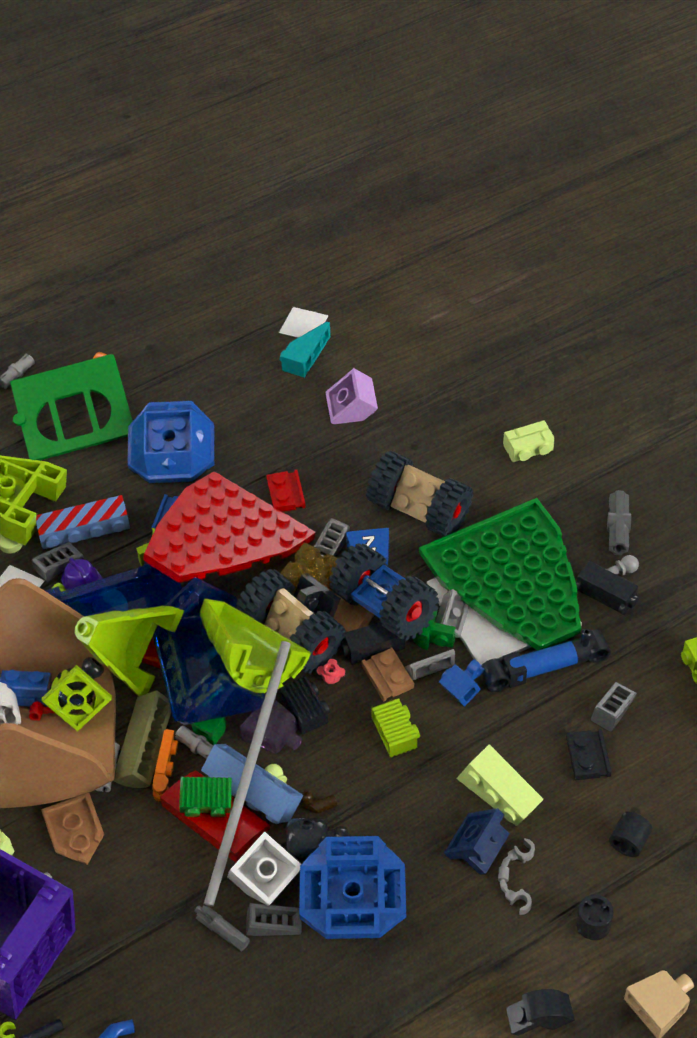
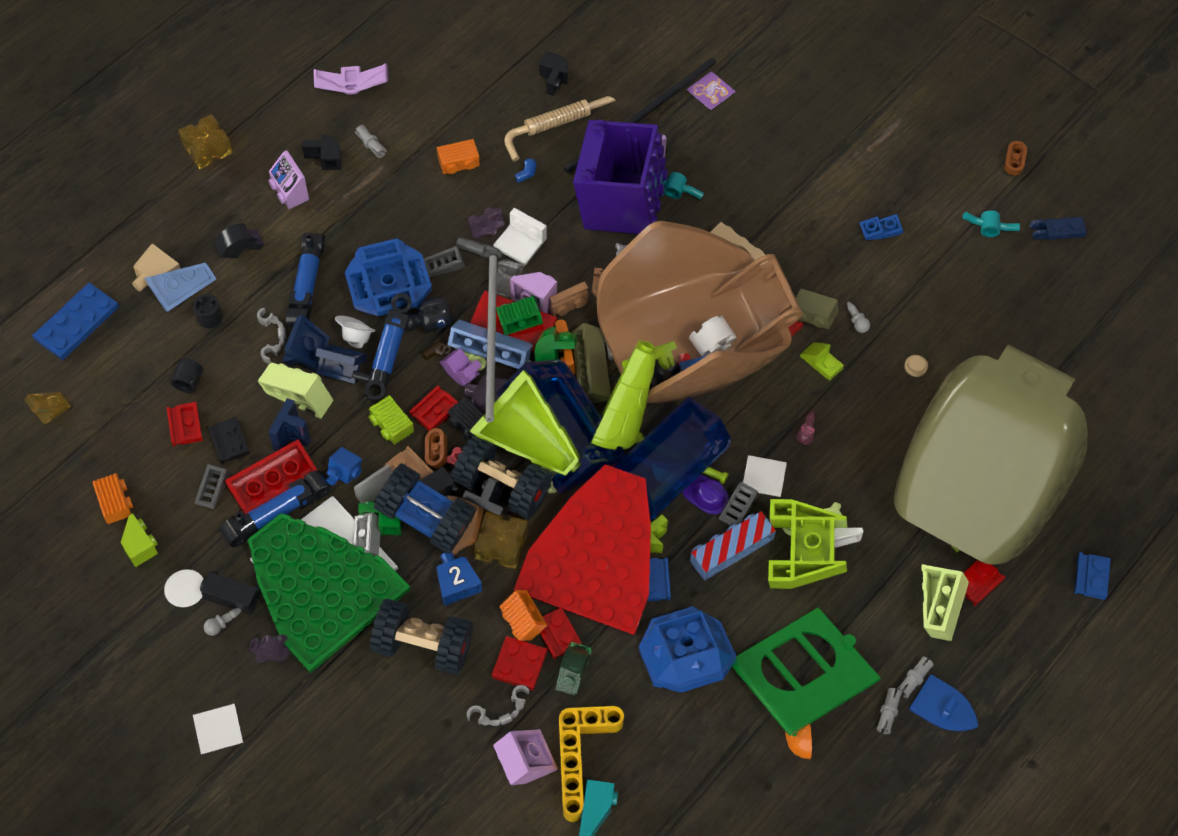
camera: 160 degrees right, 10 degrees up
white slope [227,832,301,906] -> none
dark grey slope [309,518,350,568] -> none
yellowish green brick [503,420,554,462] -> none
dark grey piece [607,490,631,555] -> none
none -> medium blue wing [144,263,216,312]
none -> white sticker [164,570,203,607]
none -> red plate [166,402,203,447]
none -> white sticker [193,704,243,754]
none -> red slope [225,439,317,514]
none -> clear purple hips [249,634,289,663]
none -> dark blue bracket [269,398,311,452]
none -> piece [286,233,325,327]
none -> dark blue bracket [315,344,367,384]
none -> white piece [335,316,375,349]
none -> piece [352,293,412,402]
none -> red plate [409,386,458,431]
none -> dark orange plate [425,428,447,469]
none -> medium lavender brick [439,348,482,386]
none -> light grey piece [467,685,529,726]
none -> clear purple hips [468,207,505,239]
none -> red plate [492,636,547,691]
none -> white bracket [494,208,547,265]
none -> clear slope [496,259,524,297]
none -> orange brick [499,590,547,641]
none -> lavender slope [510,272,557,314]
none -> green brick [535,327,577,364]
none -> medium nougat plate [549,282,588,317]
none -> clear green brick [555,642,592,696]
none -> yellow beam [559,706,624,822]

